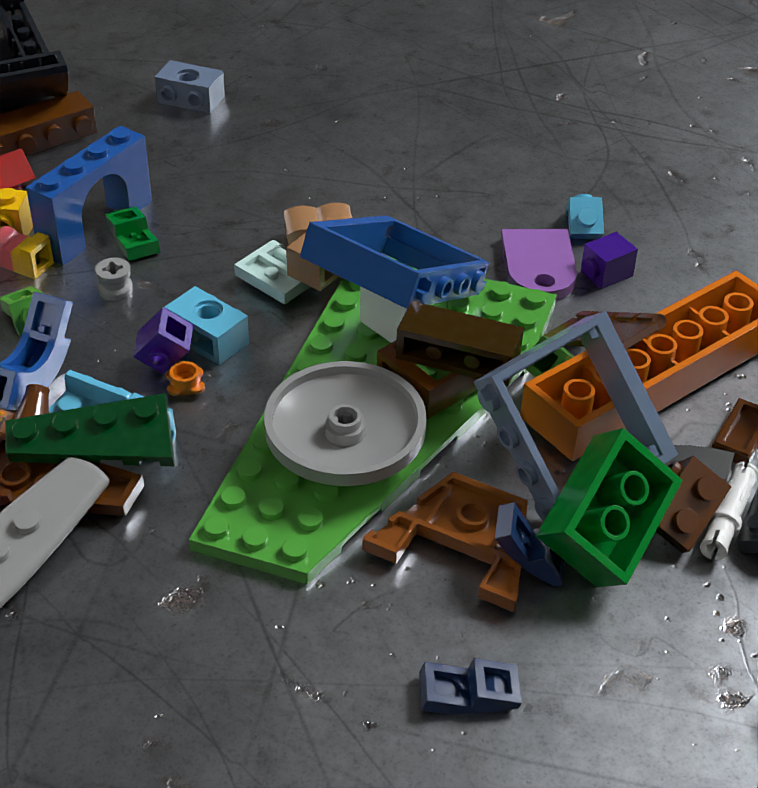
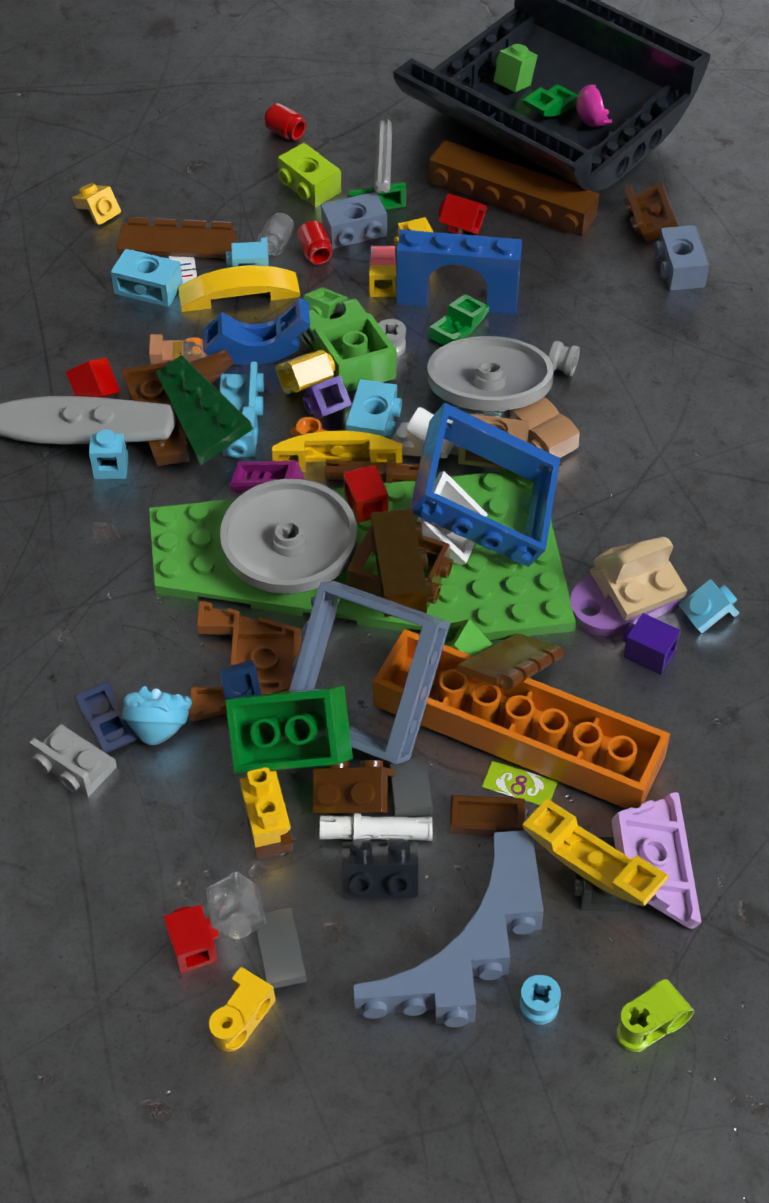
camera: 65 degrees right, 10 degrees up
none -> light grey bracket [29,724,117,797]
none -> medium azure brick [89,429,128,479]
none -> medium azure hair [122,686,192,745]
none -> magenta slope [229,461,304,492]
none -> yellow hips [239,767,293,859]
none -> yellow slope [272,431,402,472]
none -> yellow brick [275,350,336,394]
none -> bright green brick [300,298,397,392]
none -> reddish brown pin [325,459,420,483]
none -> red brick [343,465,388,523]
none -> white slope [392,407,454,458]
none -> light grey dish [427,336,553,411]
none -> lime sticker [482,761,558,805]
none -> light grey wheel [549,340,580,377]
none -> tan piece [590,537,687,621]
none -> reddish brown bracket [623,182,678,242]

